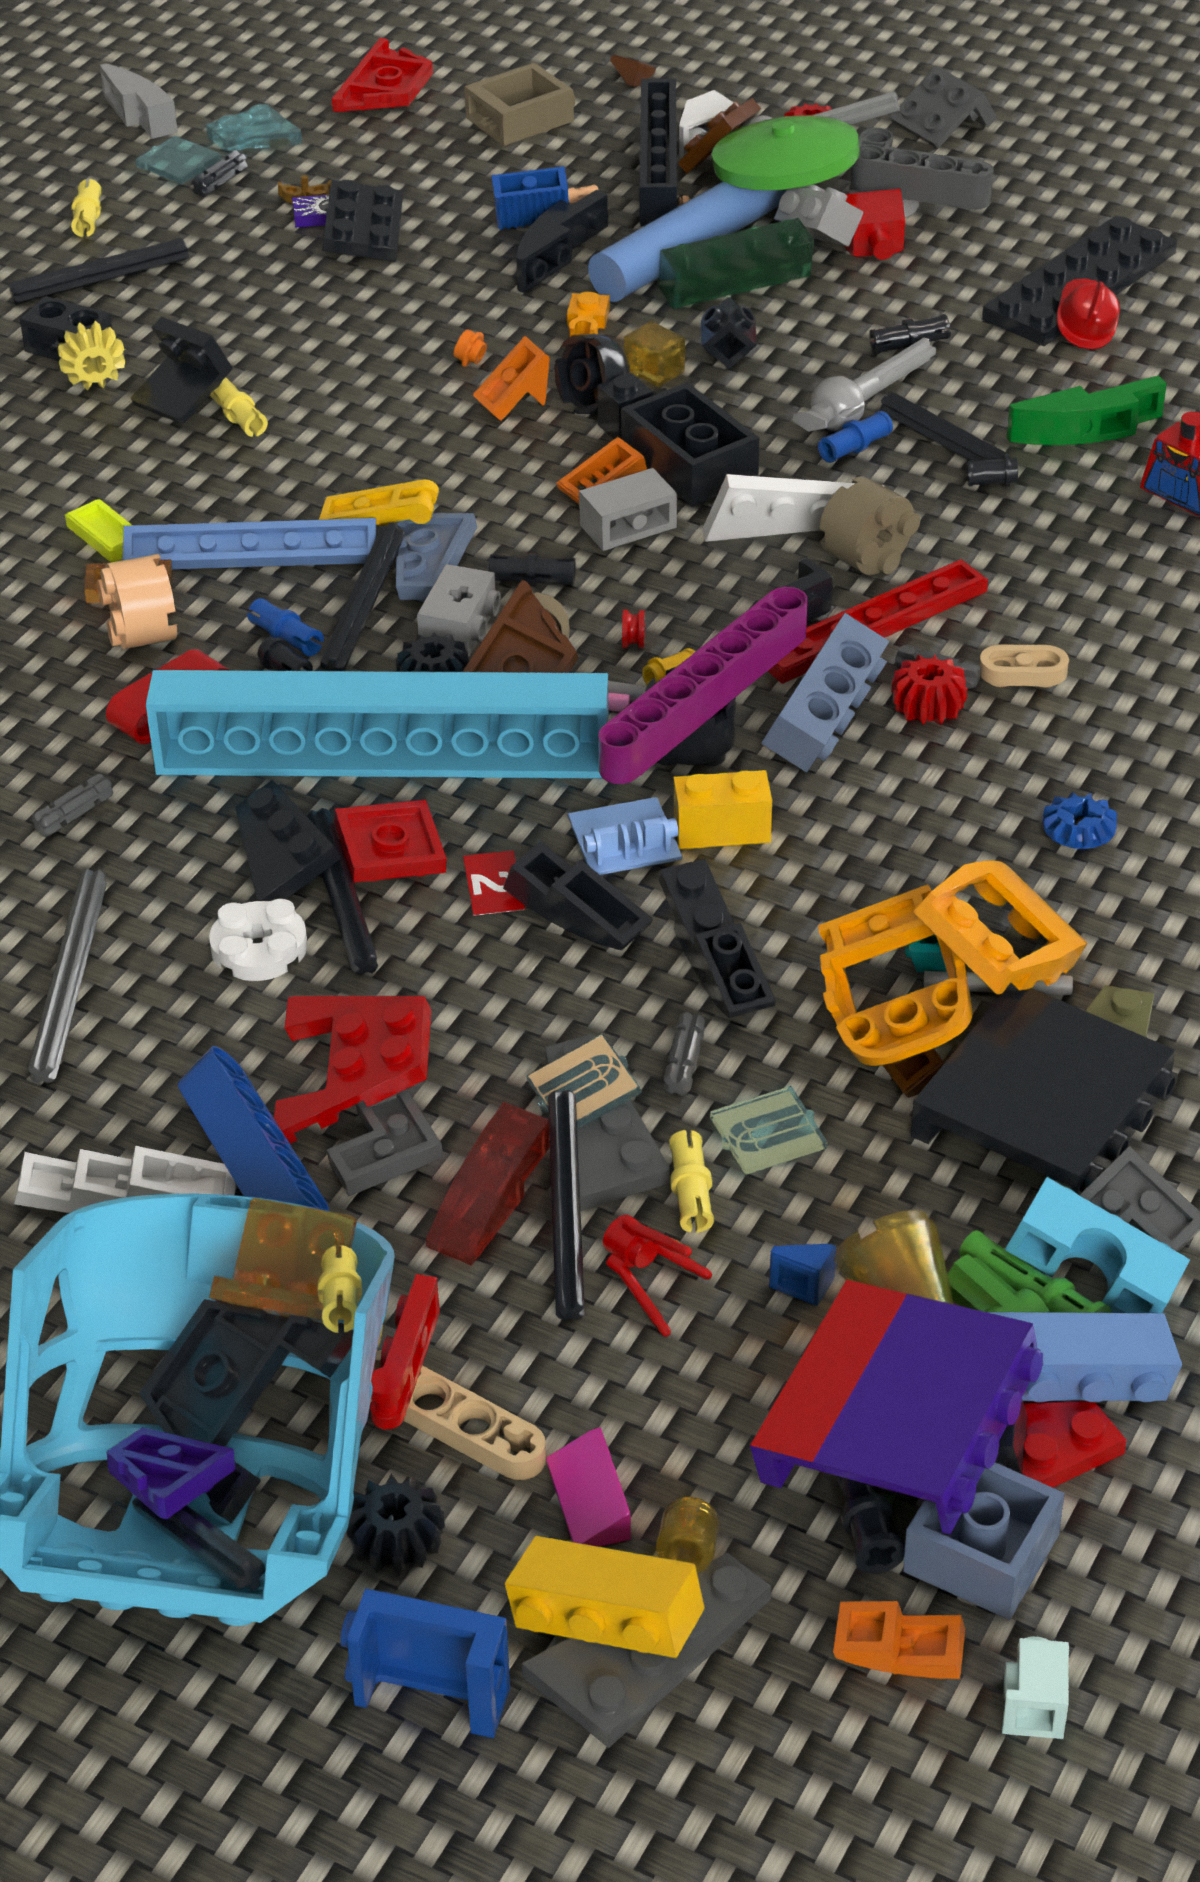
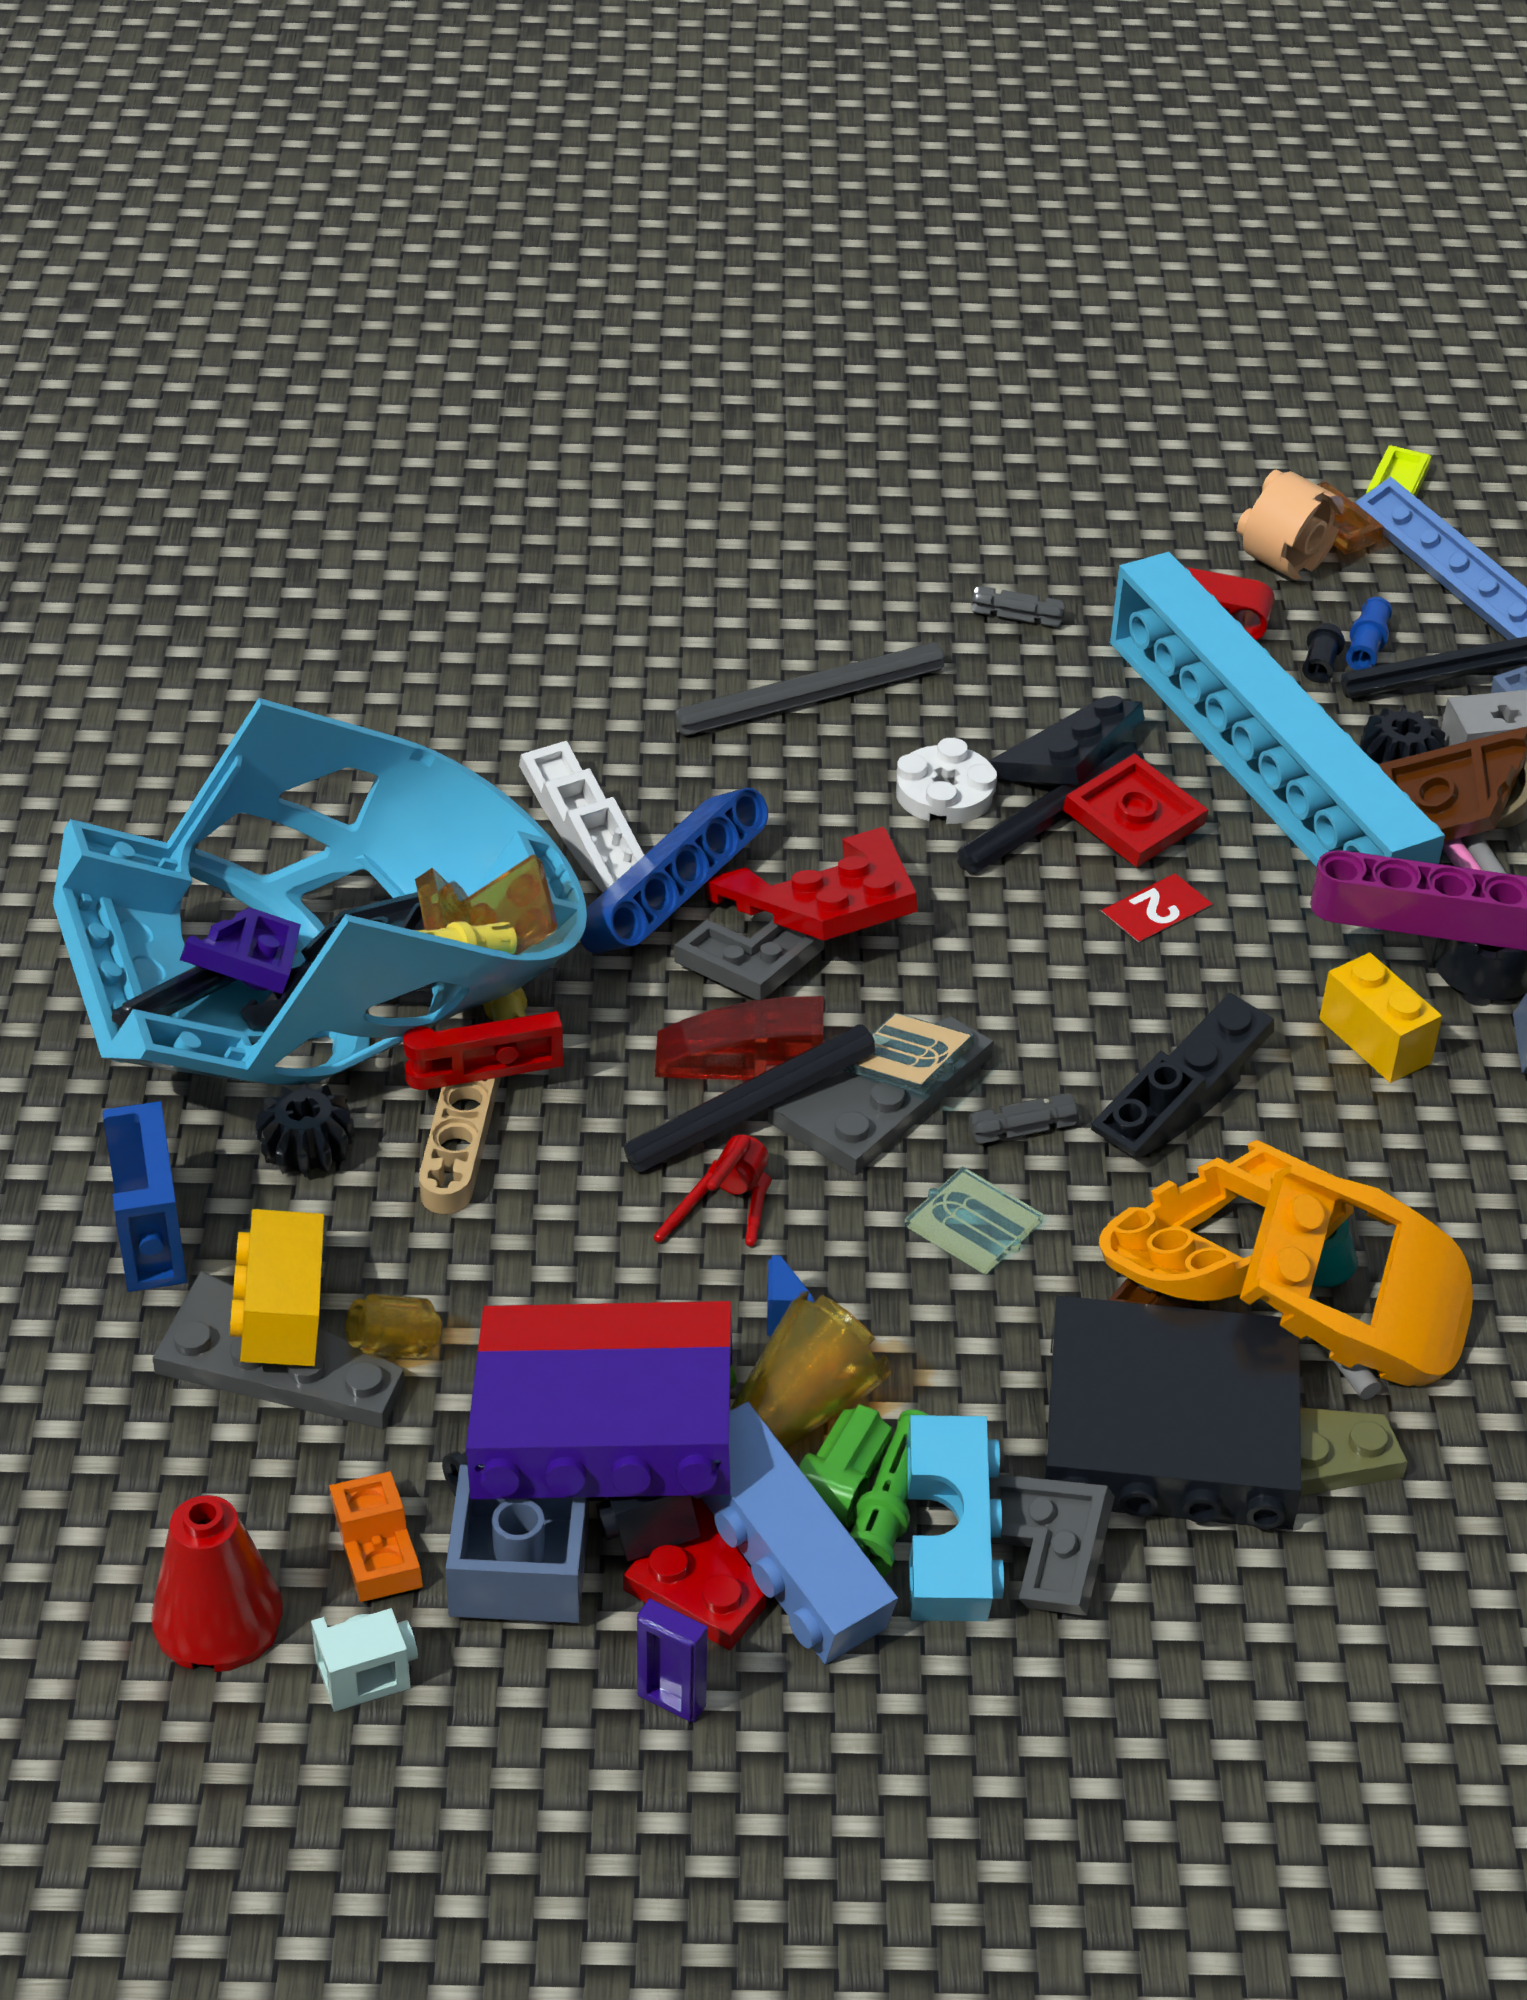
camera: 60 degrees right, 0 degrees up
black slope [503,841,653,951] -> none
dark pink slope [546,1427,631,1547] -> none
light blue hinge [568,797,682,875] -> none
light yellow pin [669,1130,714,1233] -> none
none -> red cone [151,1495,283,1672]
none -> dark purple tile [637,1598,708,1722]

